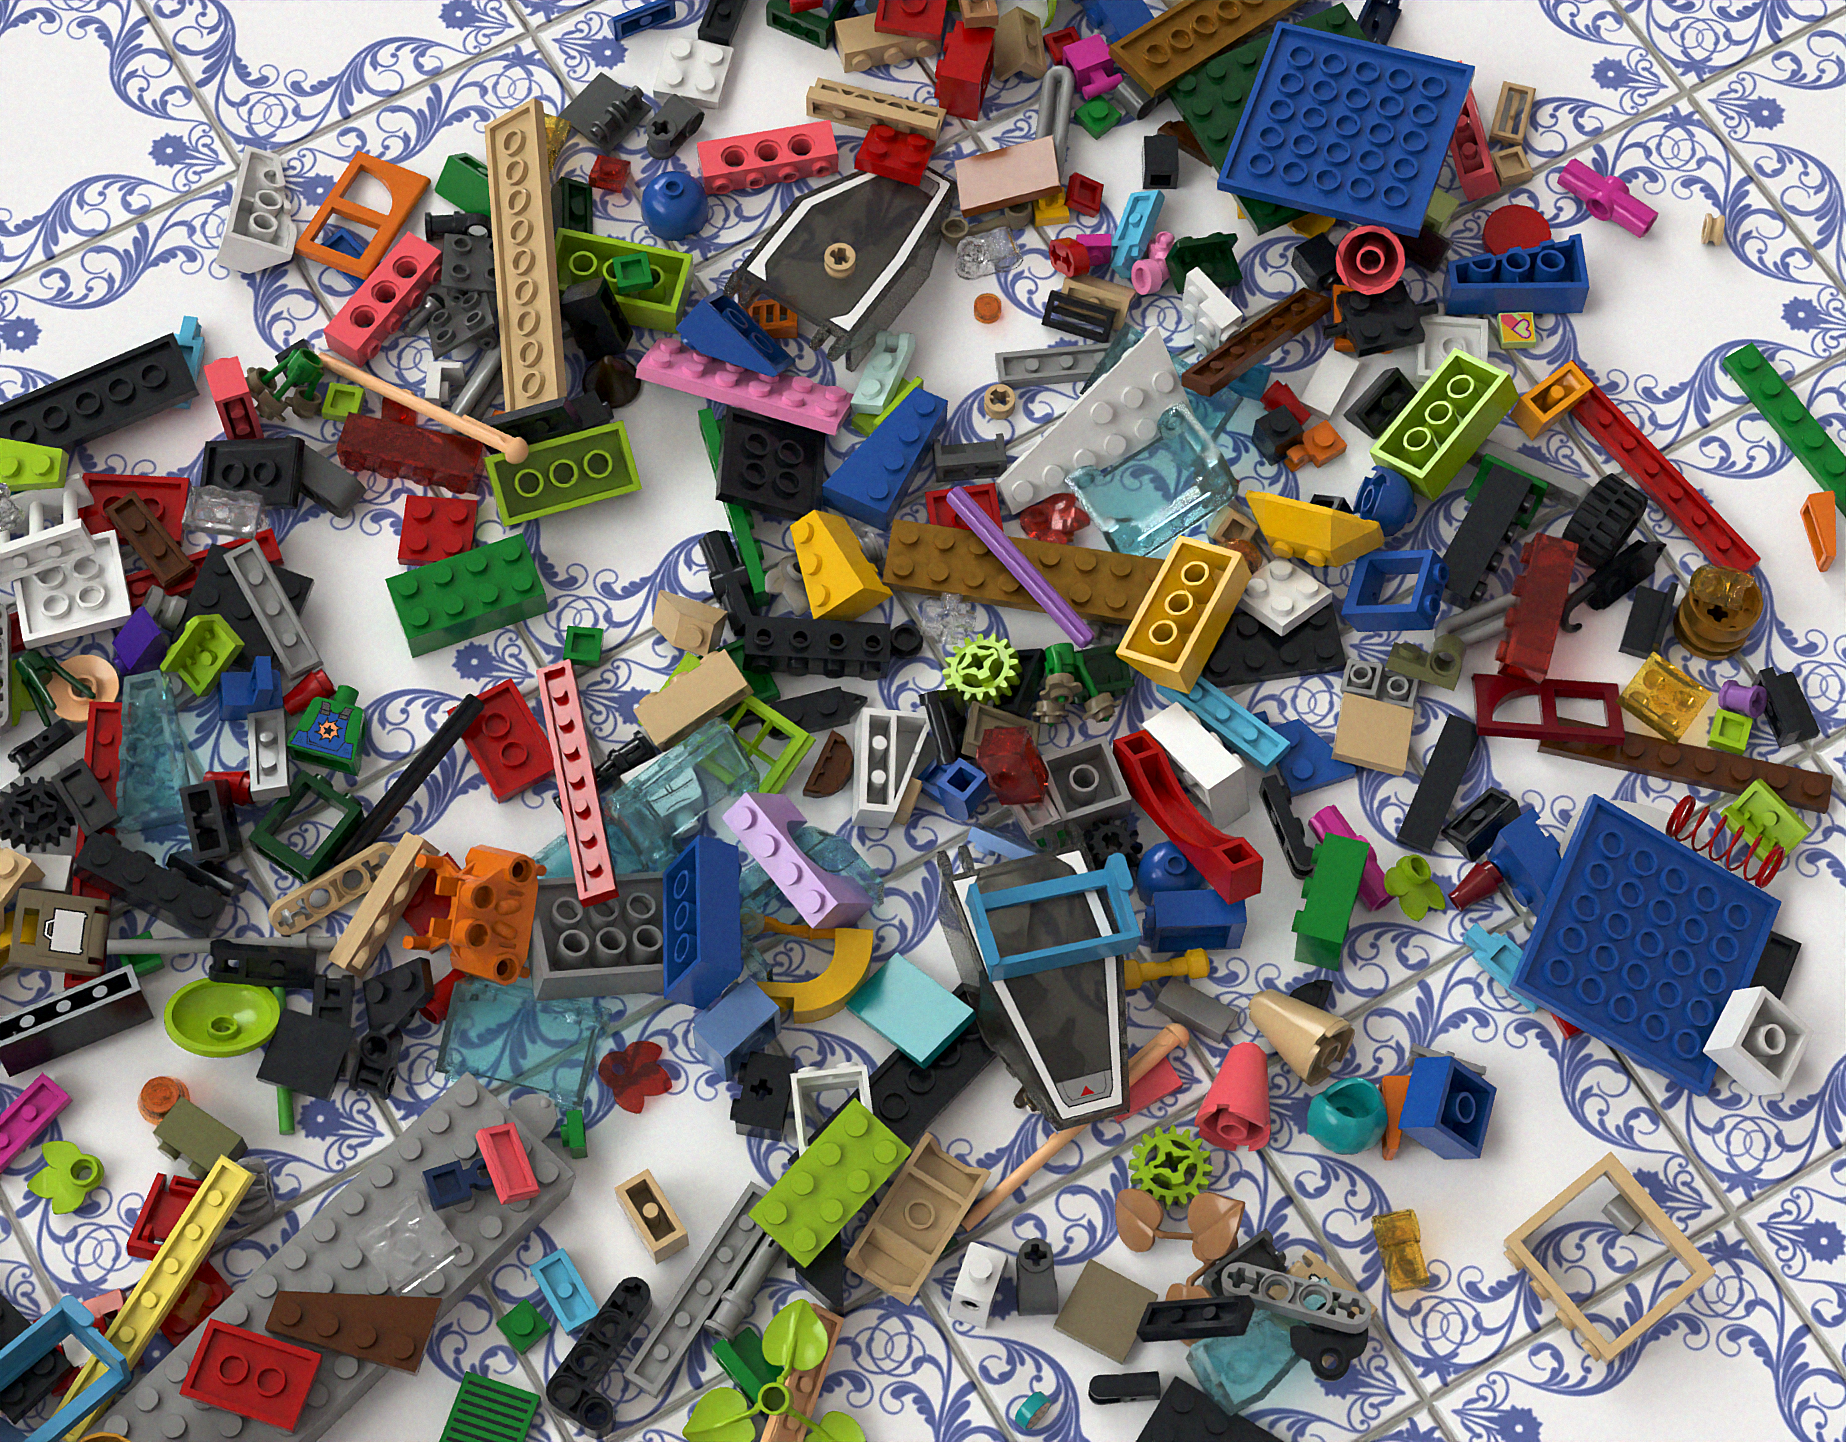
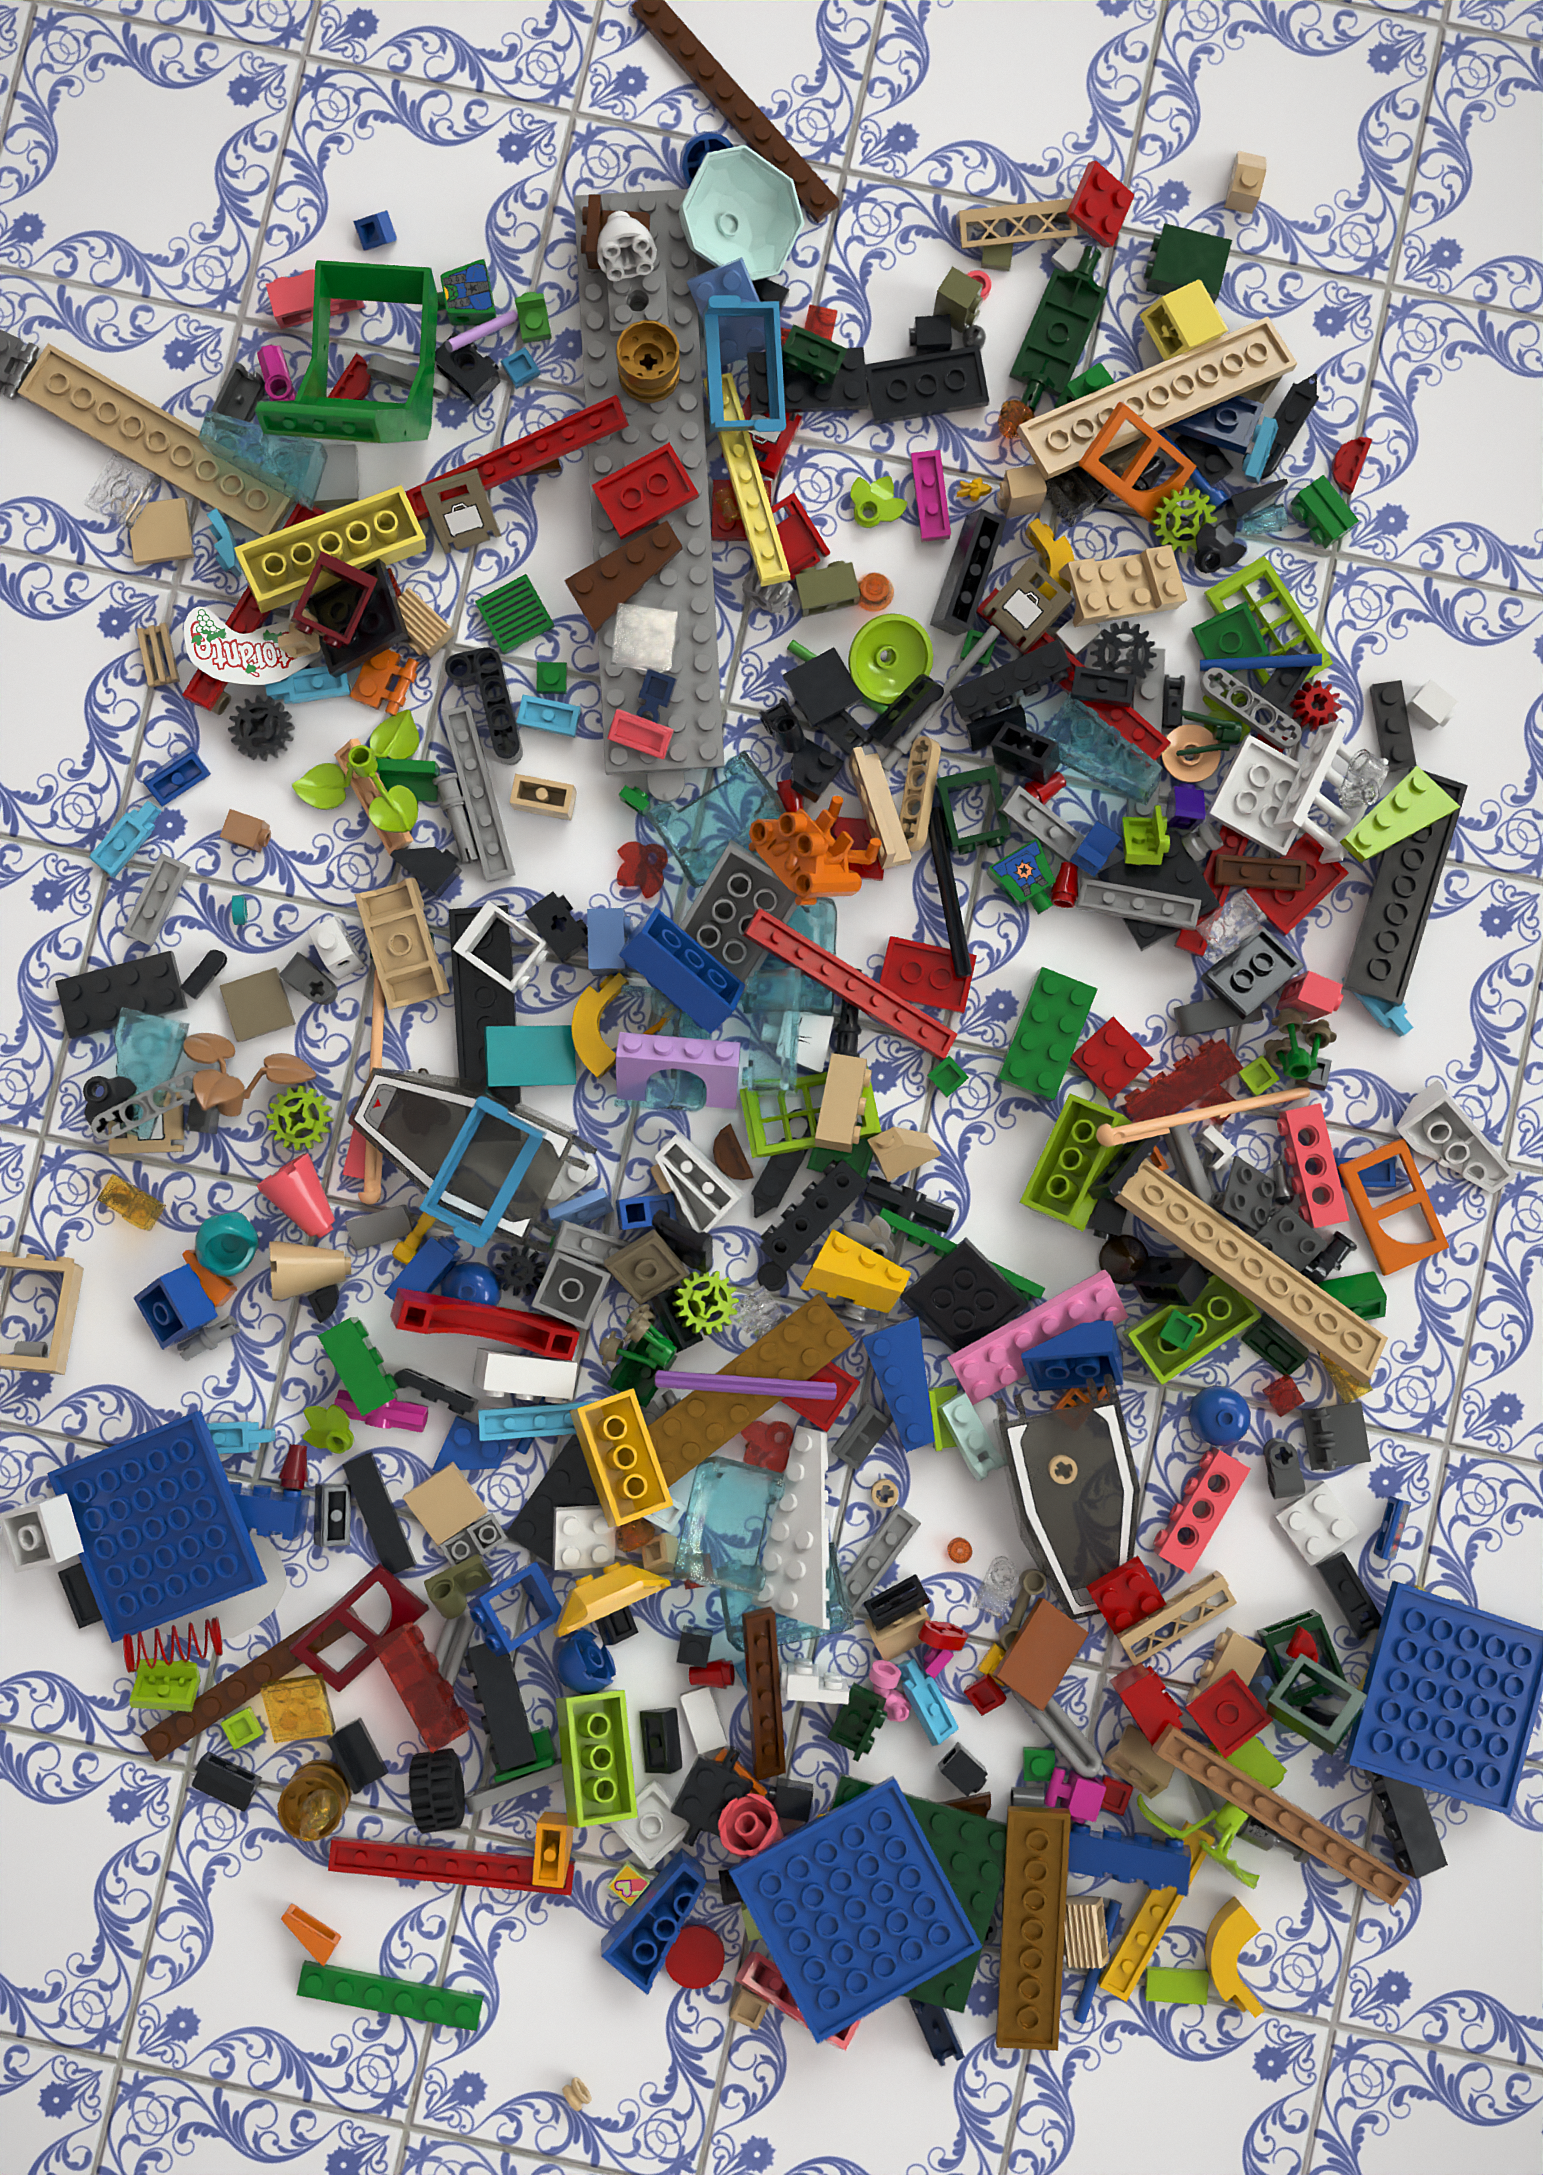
camera: 135 degrees right, 20 degrees up
lime brick [748,1098,912,1269] -> none
clear red brick [976,726,1049,805] -> none
black plate [1136,1295,1256,1342] -> none
orange plate [1283,420,1347,472] -> none
tan tile [1488,81,1536,147] -> none
dark pink piece [1557,158,1659,238] -> none
black plate [1557,539,1667,633] -> none
medium lavender bush [1718,680,1767,718] -> none

